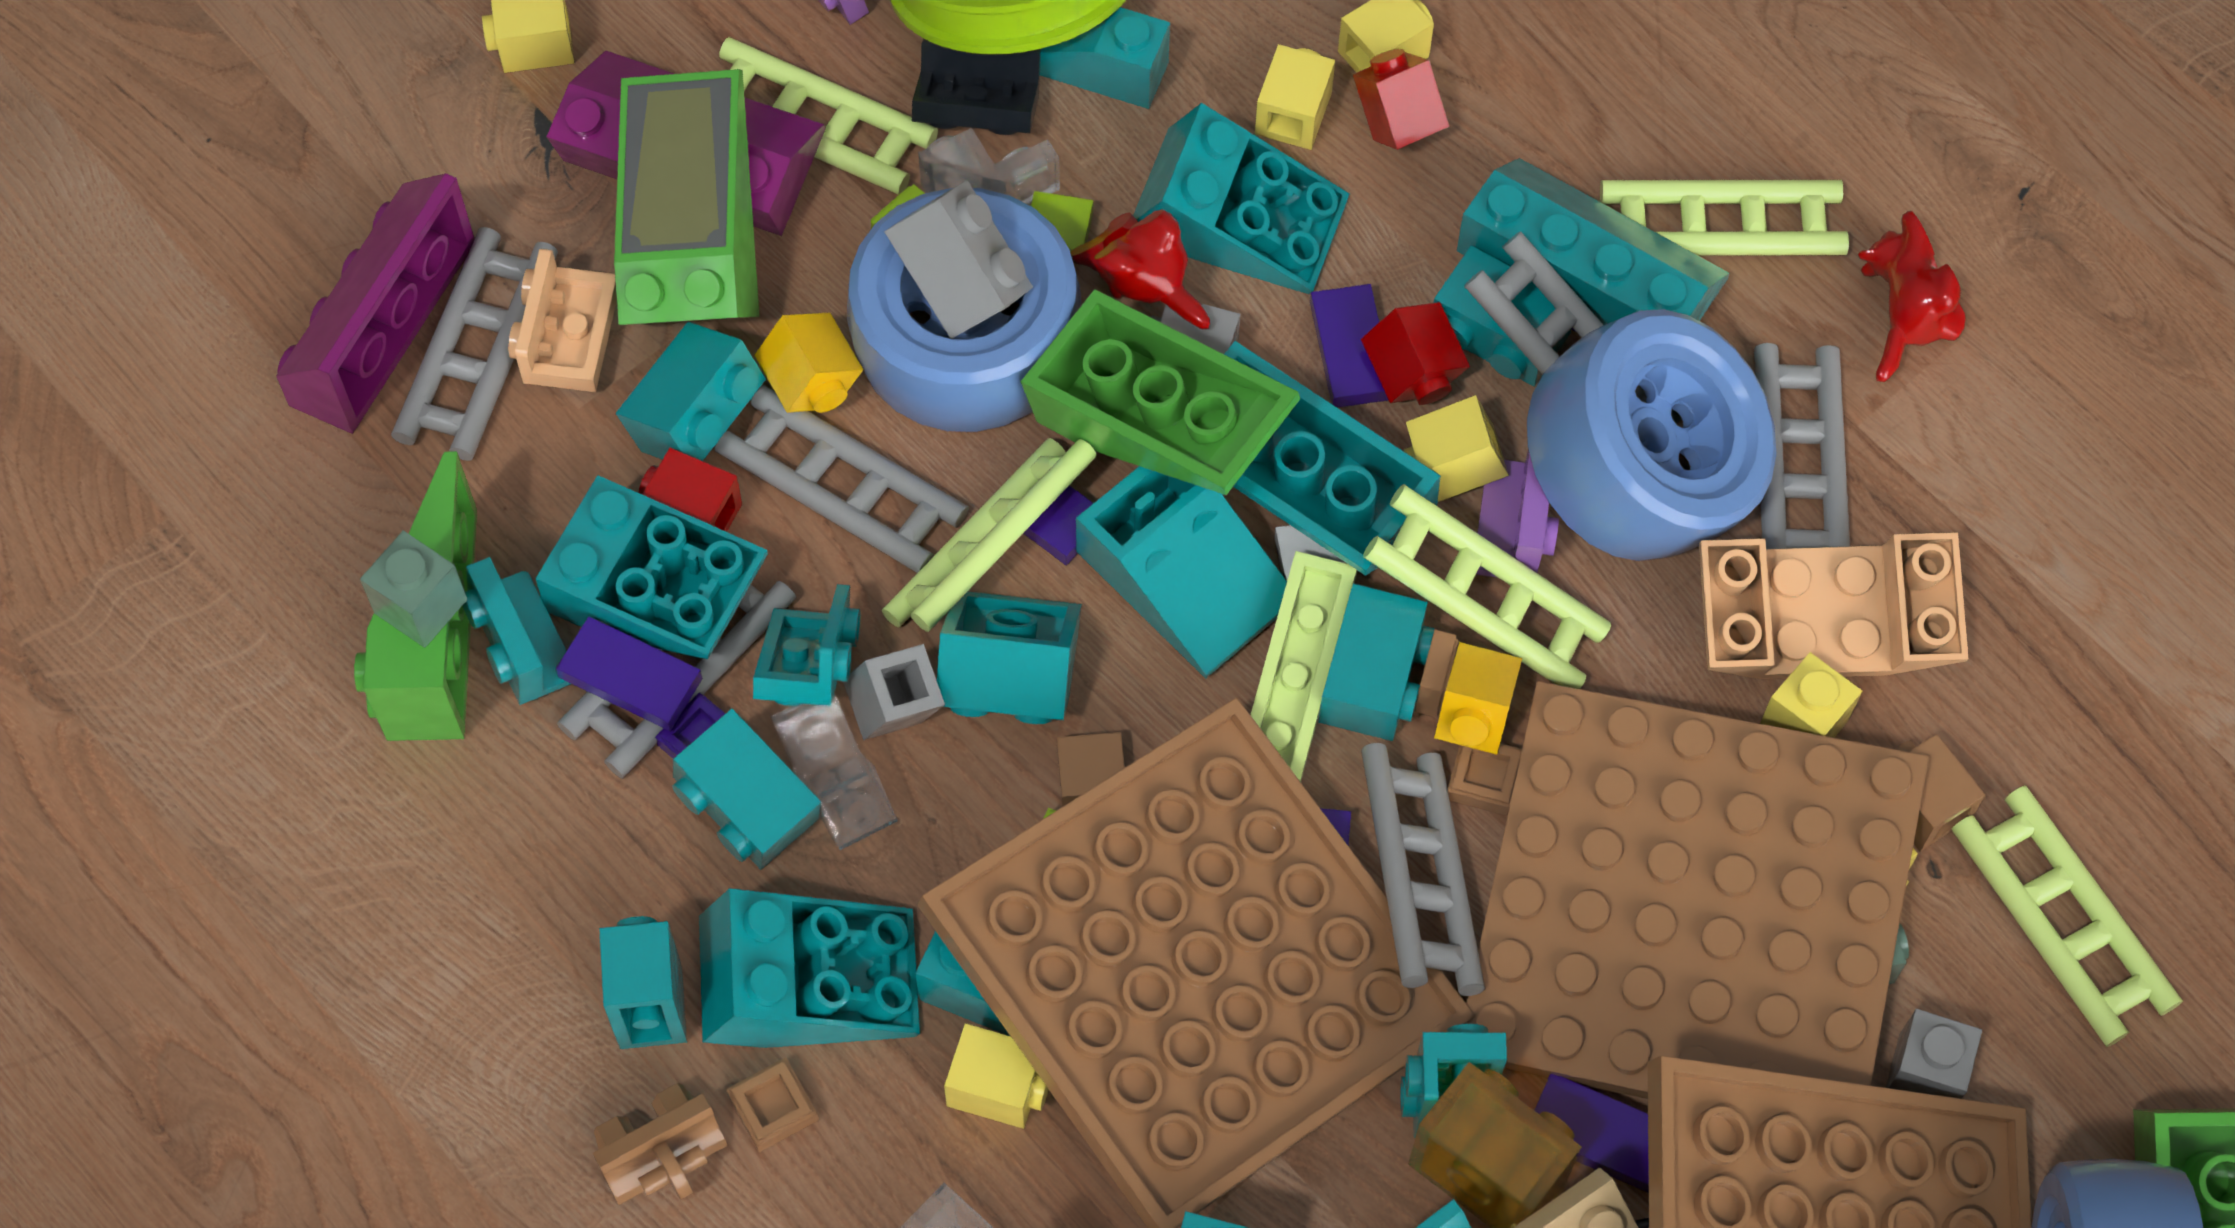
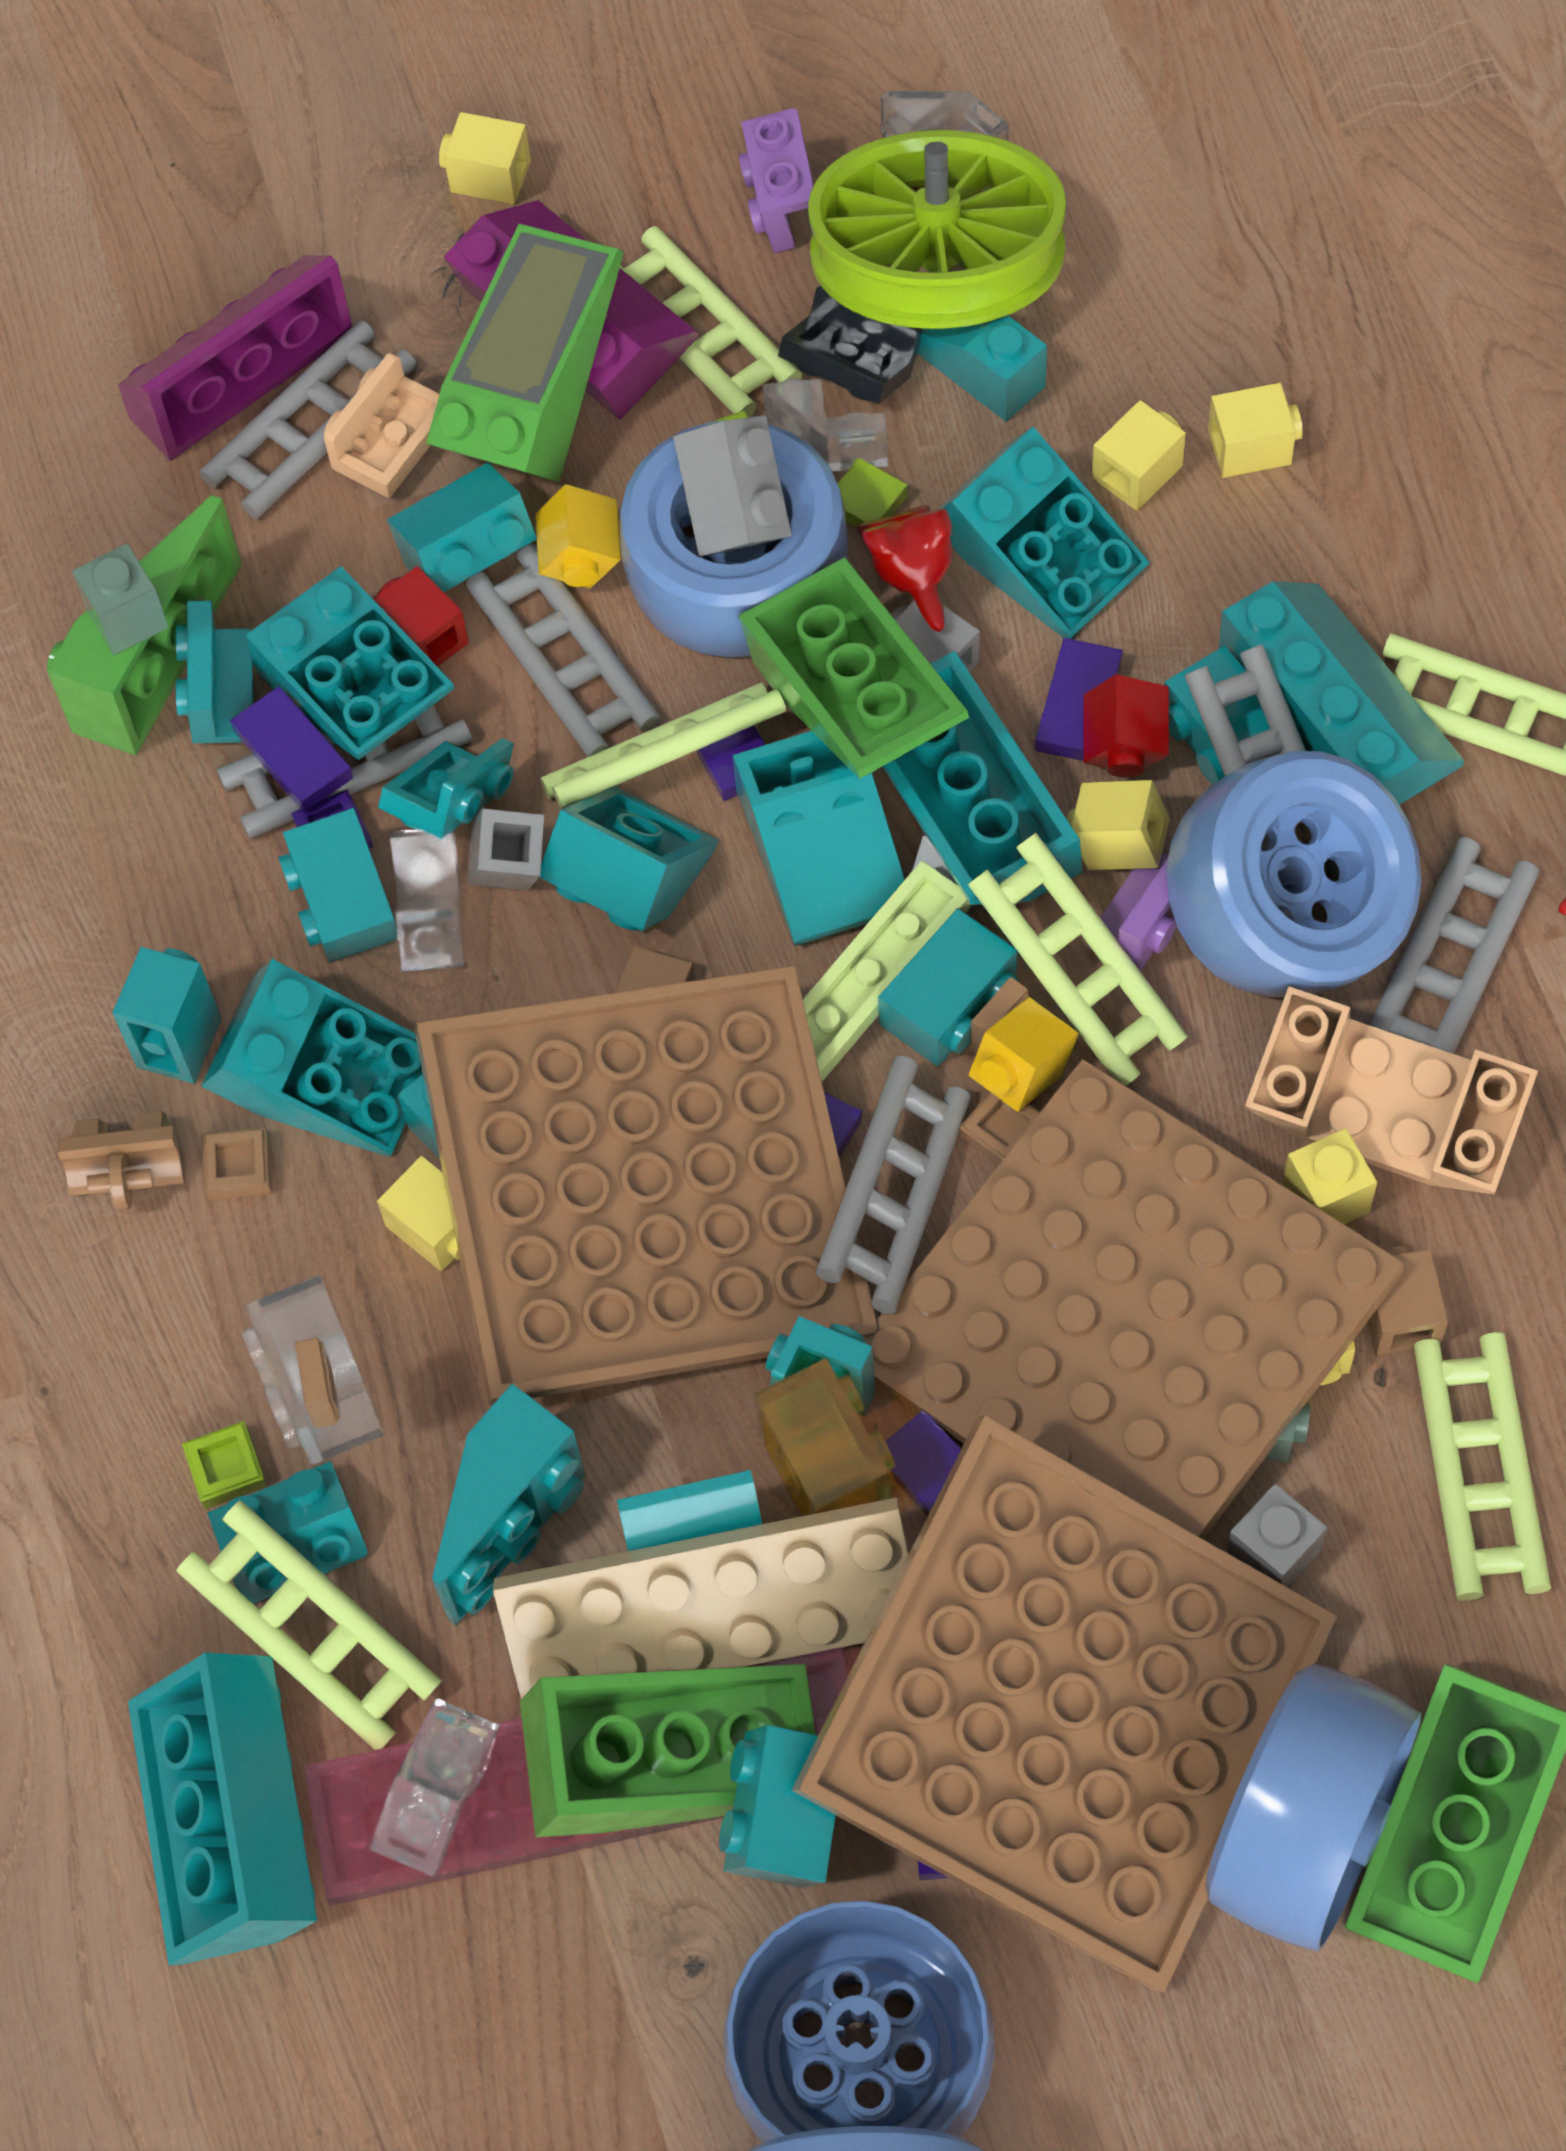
camera: 30 degrees right, 0 degrees up
brick [1353,49,1449,150] -> none

